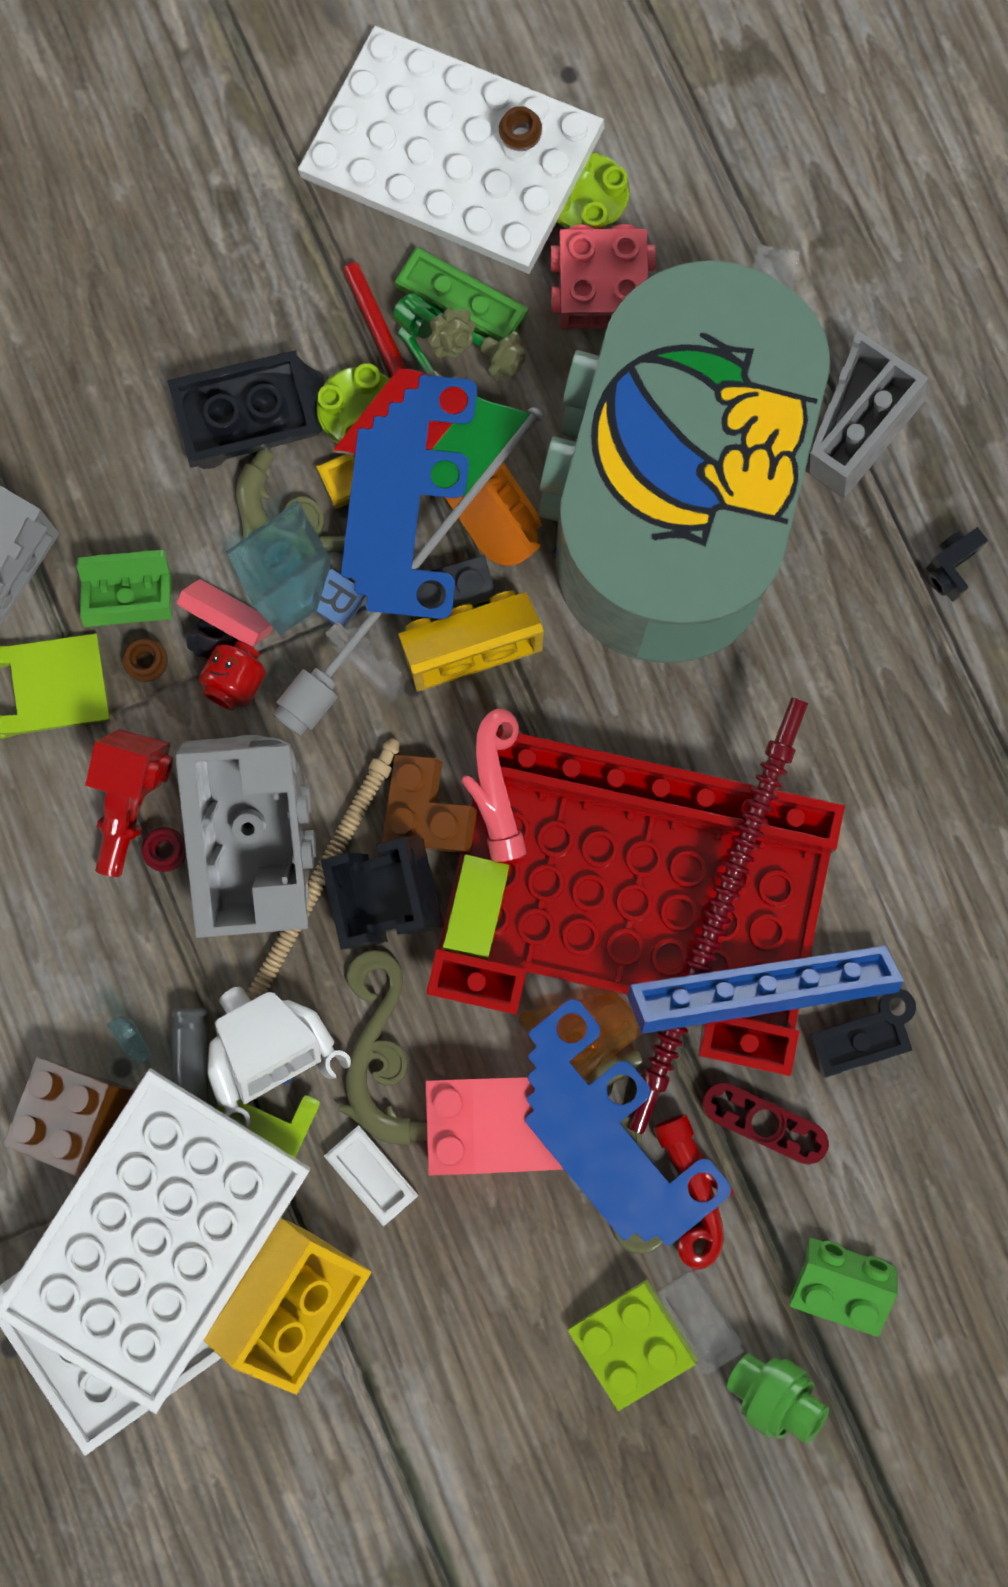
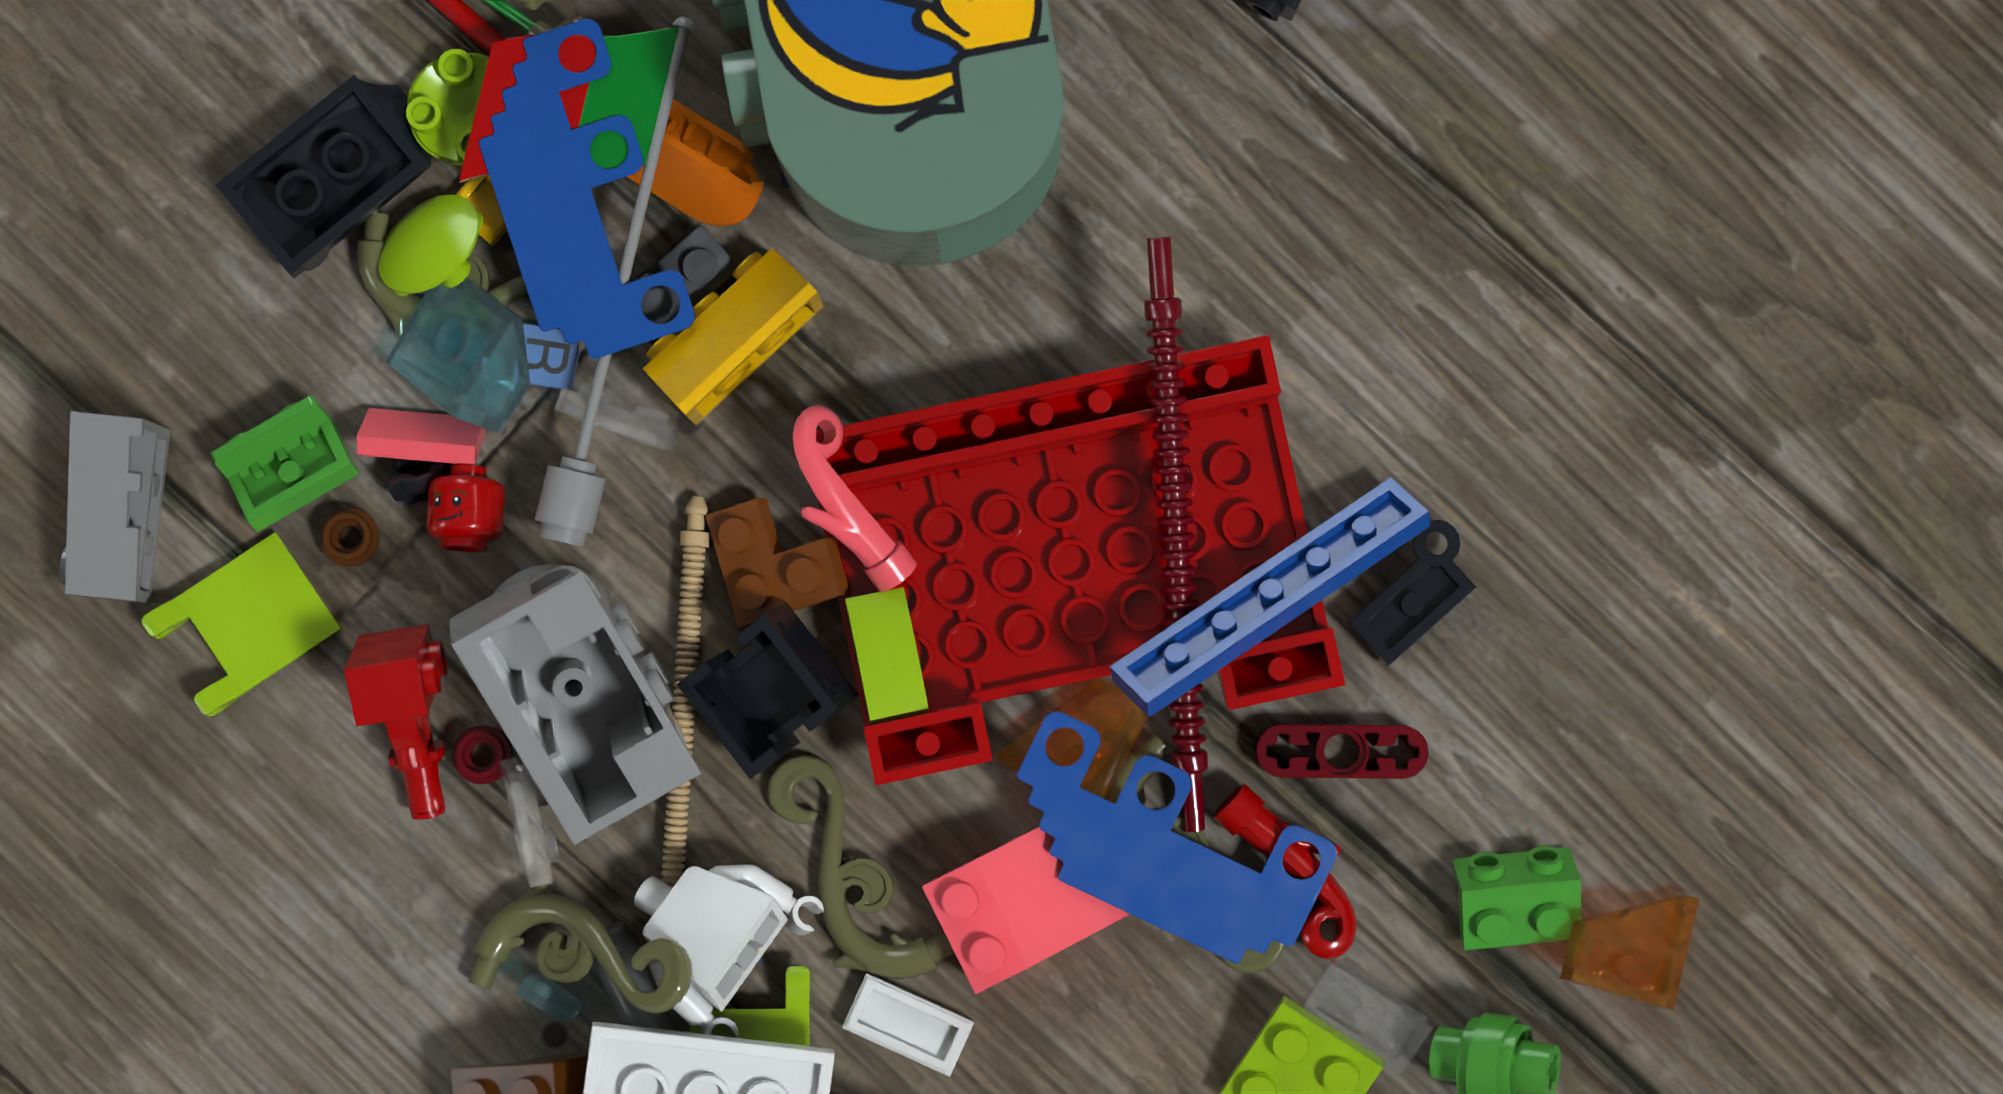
camera: 20 degrees left, 5 degrees up
none -> lime dish [378,195,483,296]
none -> olive plant [468,879,692,1014]
none -> clear plate [500,756,560,888]
none -> clear orange wing [1560,896,1699,1010]

